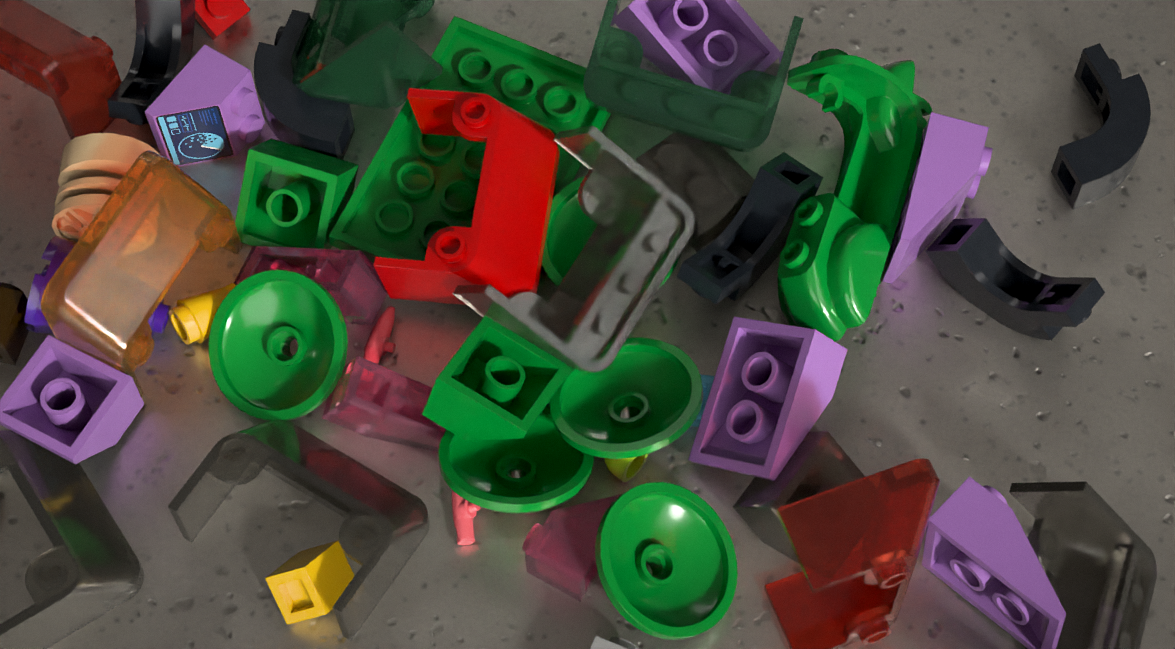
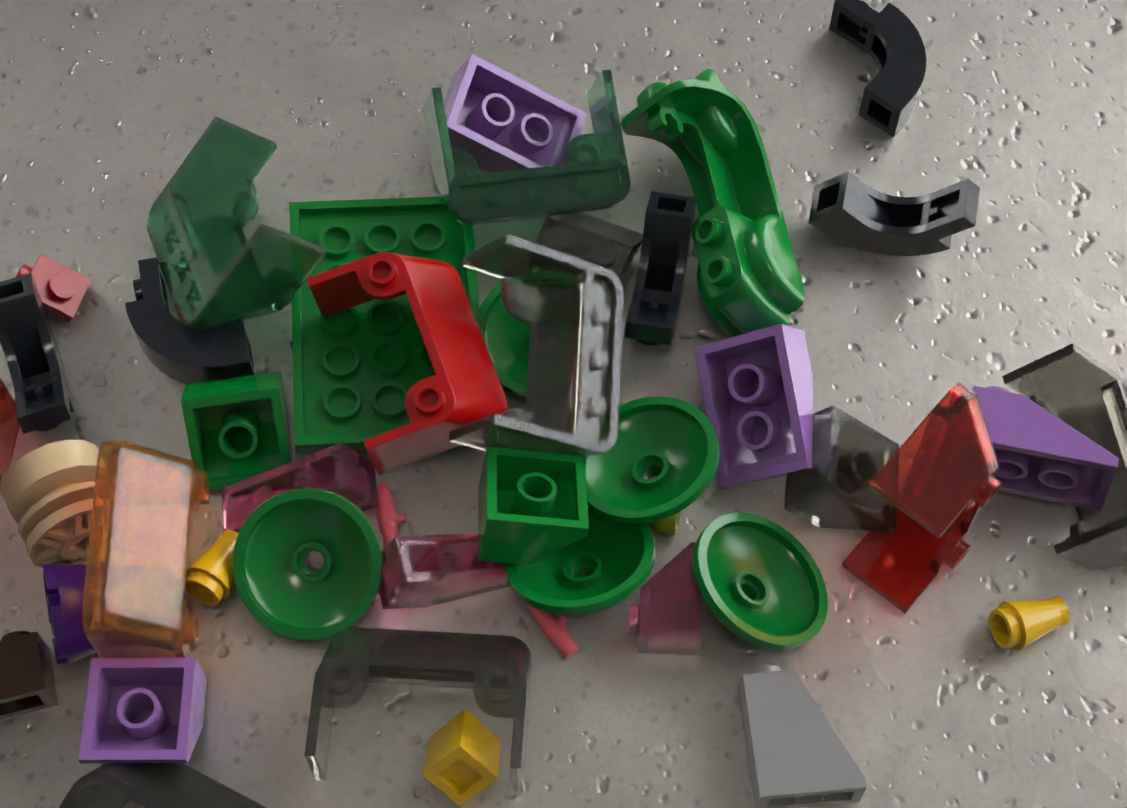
camera: 30 degrees left, 0 degrees up
medium lavender slope [145,45,265,168] -> none
medium lavender slope [882,112,993,284] -> none

